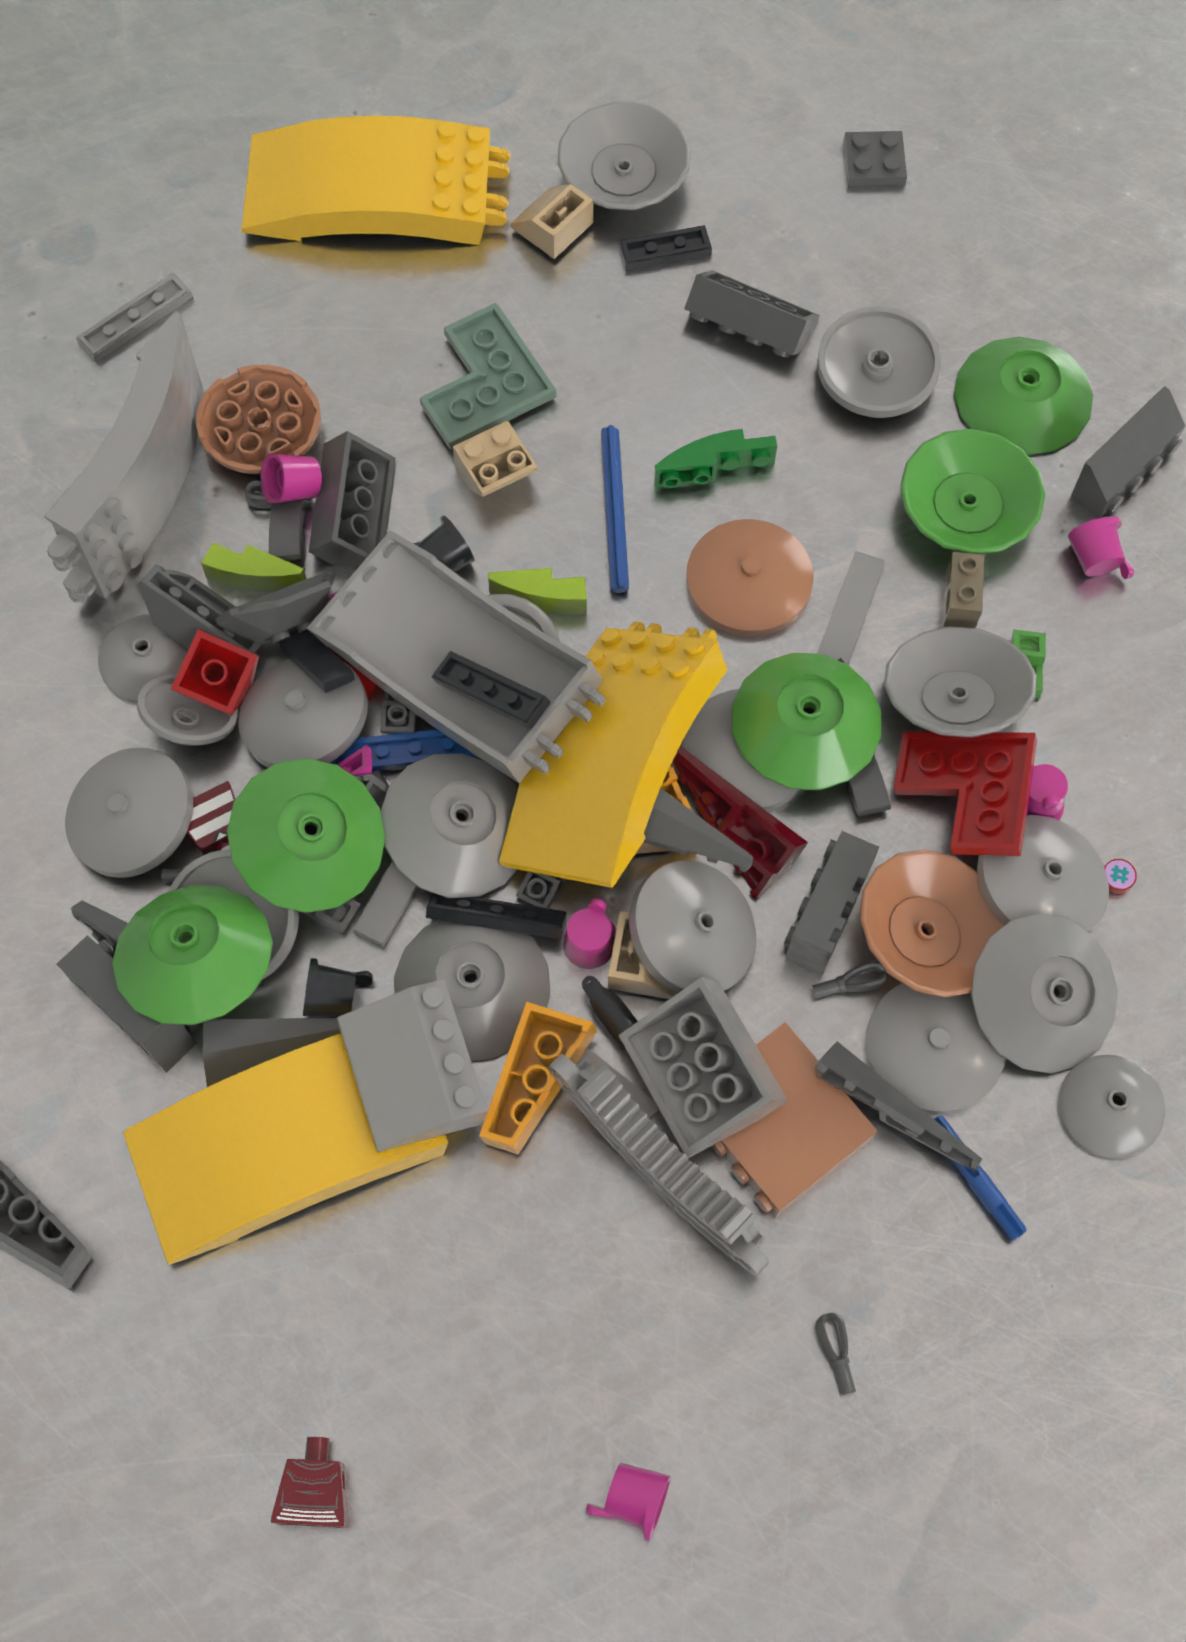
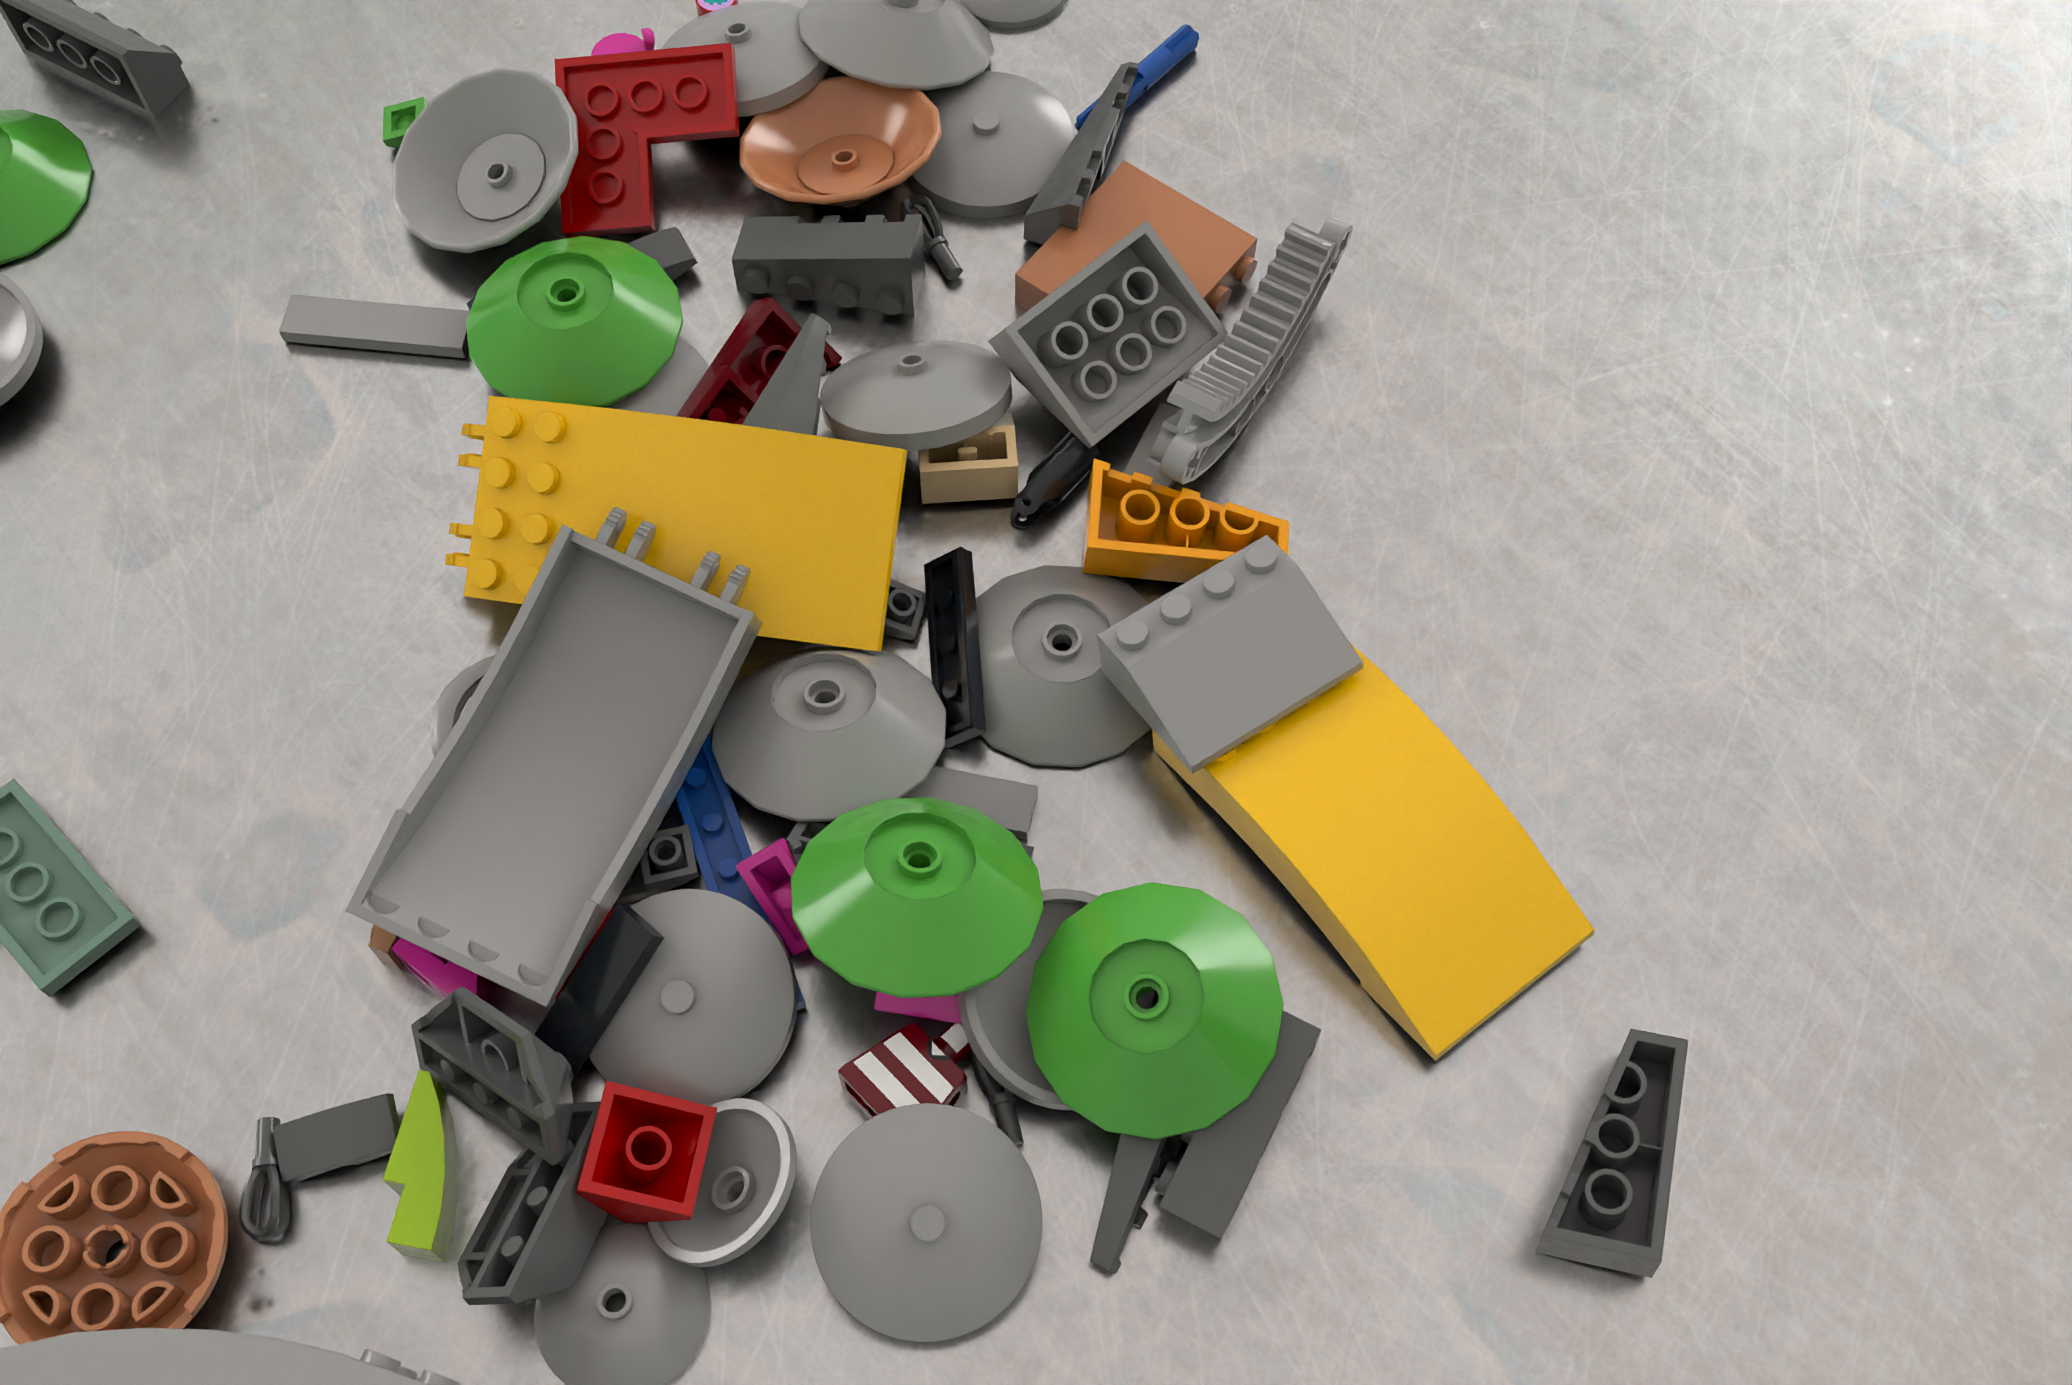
camera: 105 degrees left, 5 degrees down
dark grey wedge [202,1018,341,1087] -> none
dark pink hat [260,454,322,503] -> none
dark red torso [271,1437,349,1528] -> none
black hat [303,958,373,1017] -> none
dark grey slope [308,431,395,567] -> none
black hat [414,515,475,572] -> none
black tile [432,651,551,730] -> none
tan slope [453,420,538,497] -> none
lime slope [488,568,587,615] -> none
dark pink hat [563,898,616,969] -> none
dark pink hat [586,1463,671,1542] -> none
blue axle [601,425,629,594] -> none
green slope [654,429,777,488] -> none
nougat dish [686,519,814,637] -> none
dark grey piece [816,1312,856,1395] -> none
bright green dish [900,428,1045,554] -> none
dark tan brick [943,552,985,628] -> none
dark pink hat [1067,516,1134,579] -> none

